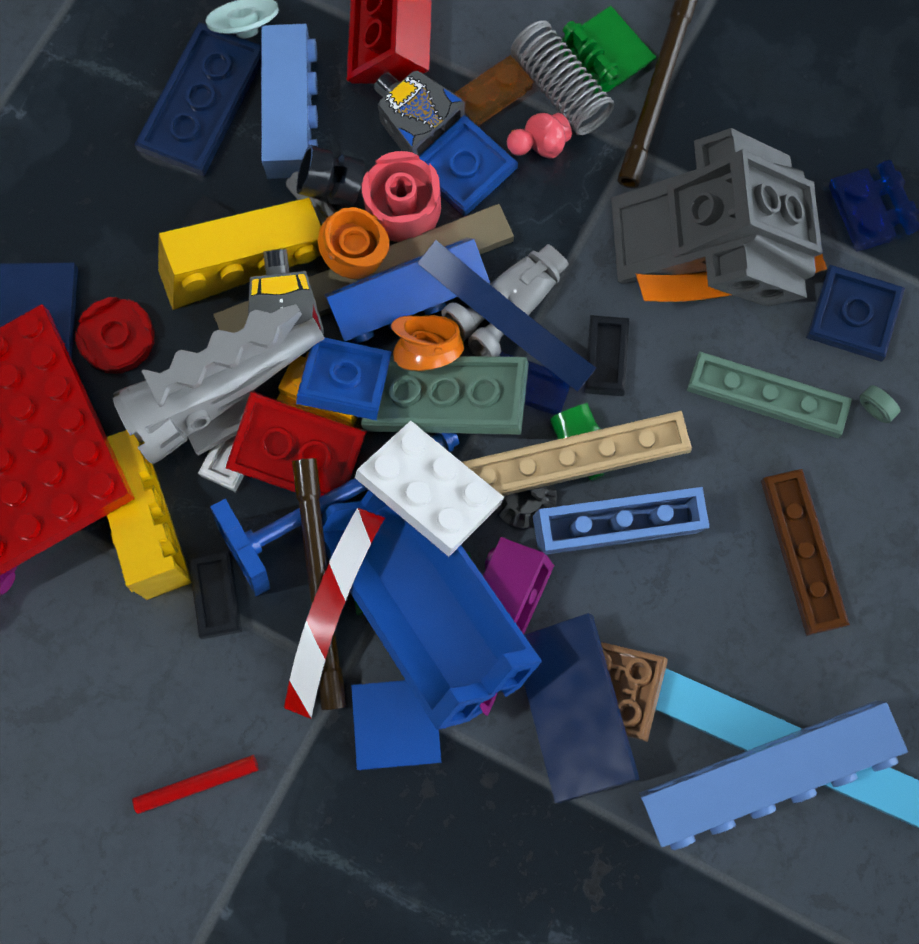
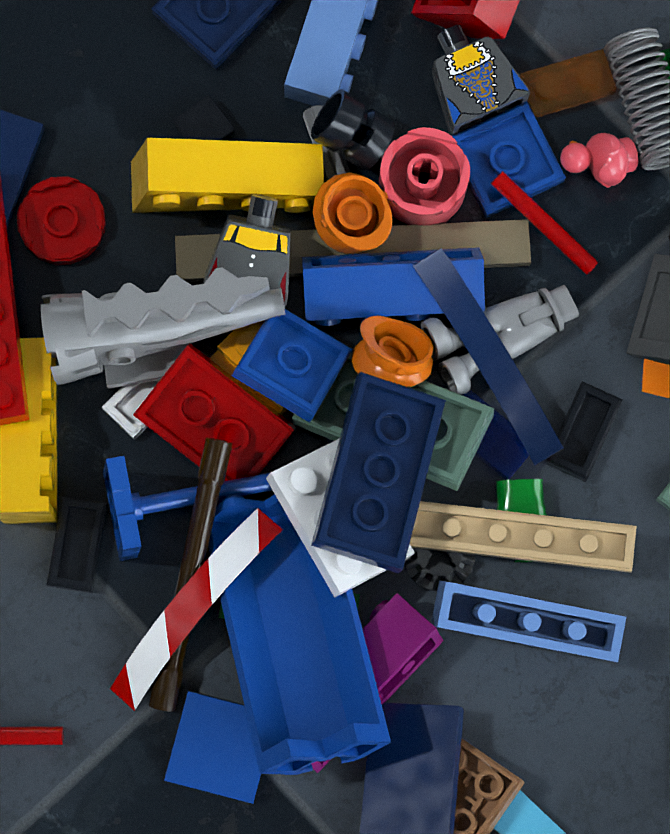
camera: 10 degrees right, 5 degrees up
none -> dark blue tile [311,372,446,574]
none -> red bar [490,171,598,275]

